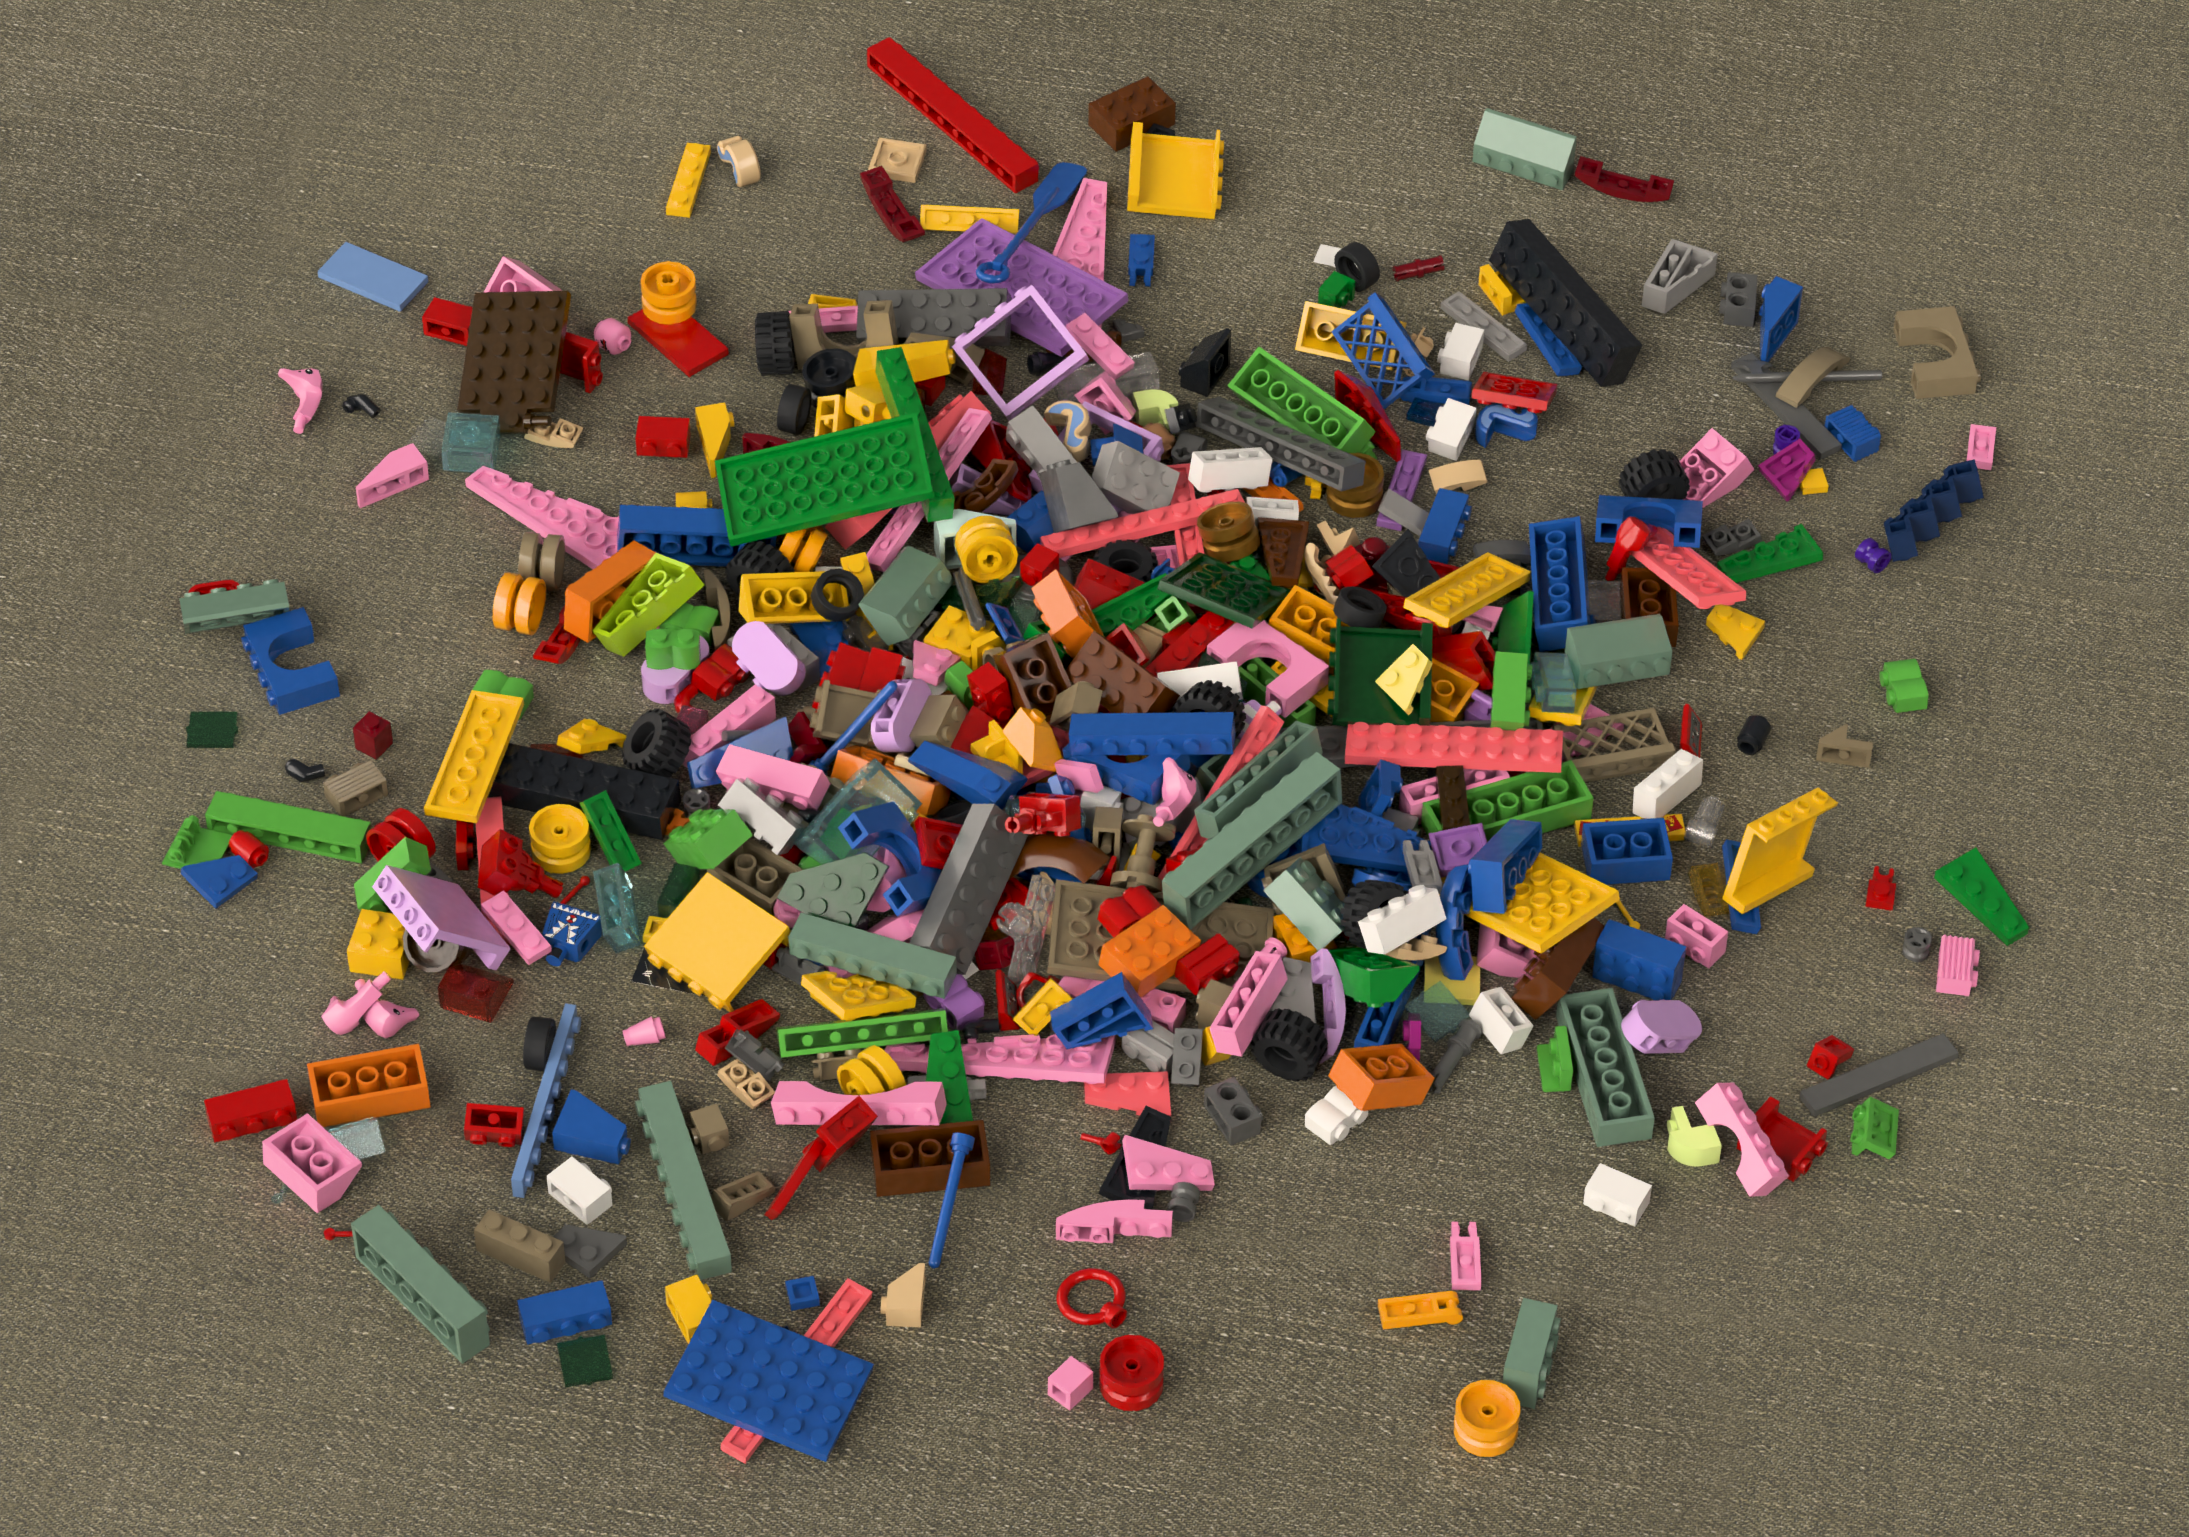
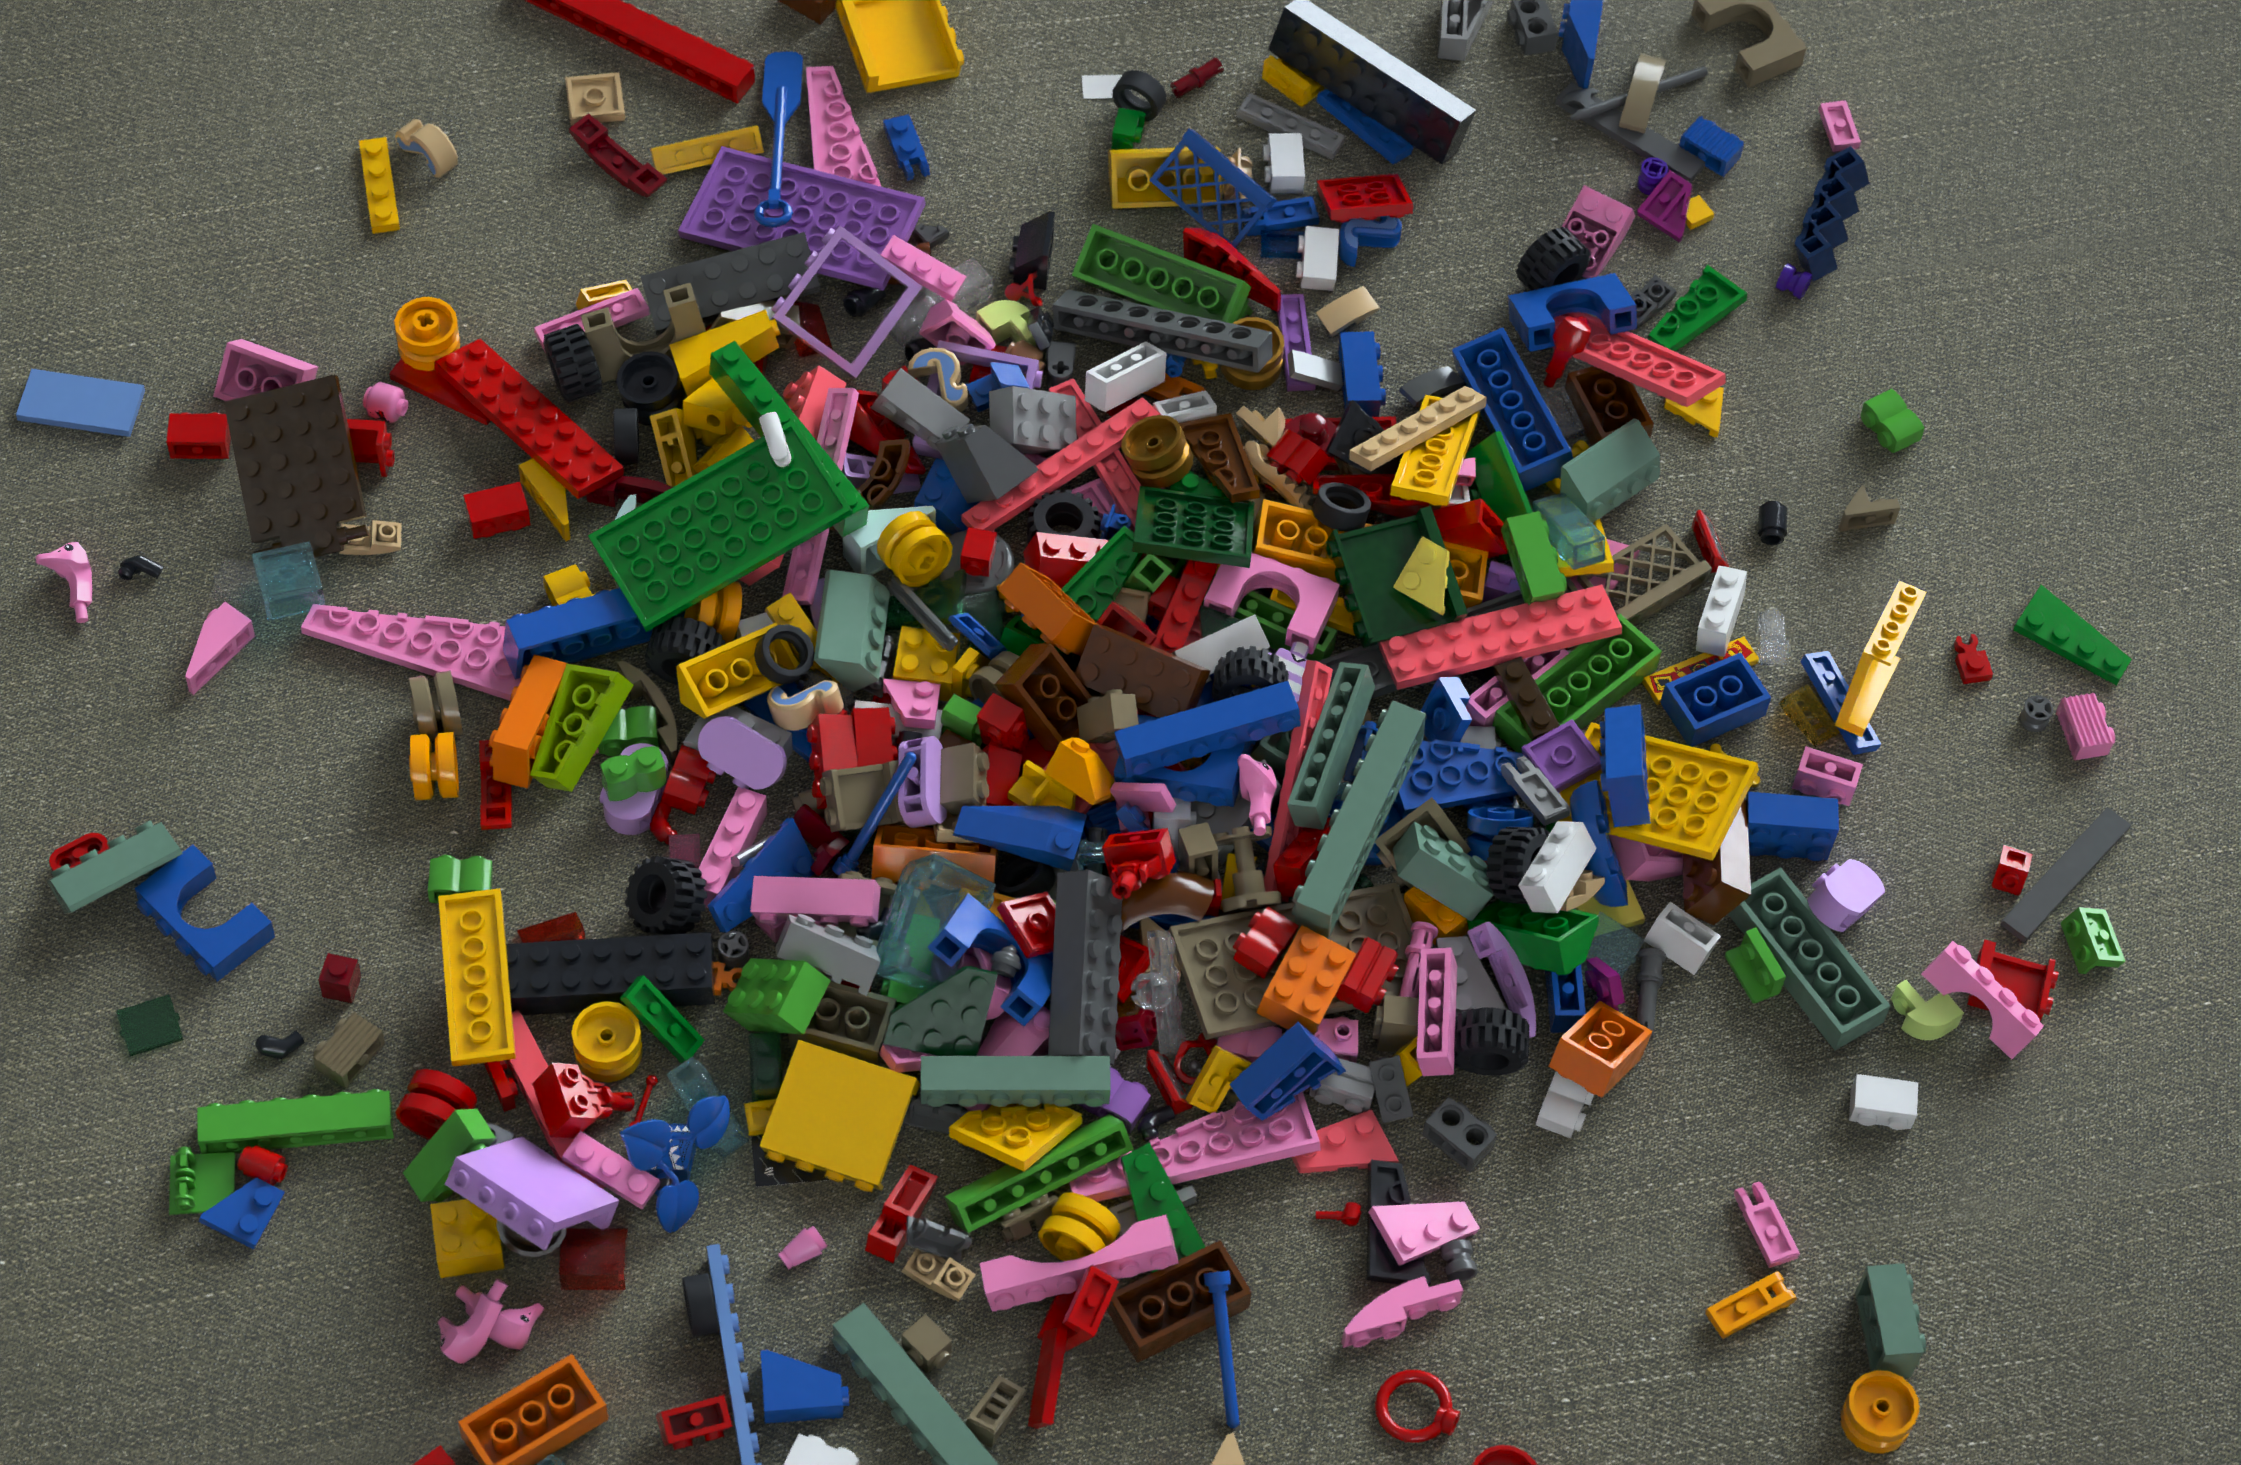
camera: 25 degrees left, 10 degrees up
yellow wing [557,719,627,754] -> none
none -> red plate [434,339,624,499]
none -> blue plant [620,1095,730,1233]
none -> white bar [759,412,791,467]
none -> tan animal [767,680,844,731]
none -> dark grey plate [990,945,1021,978]
none -> red piece [1005,271,1043,307]
none -> tan plate [1349,386,1487,471]

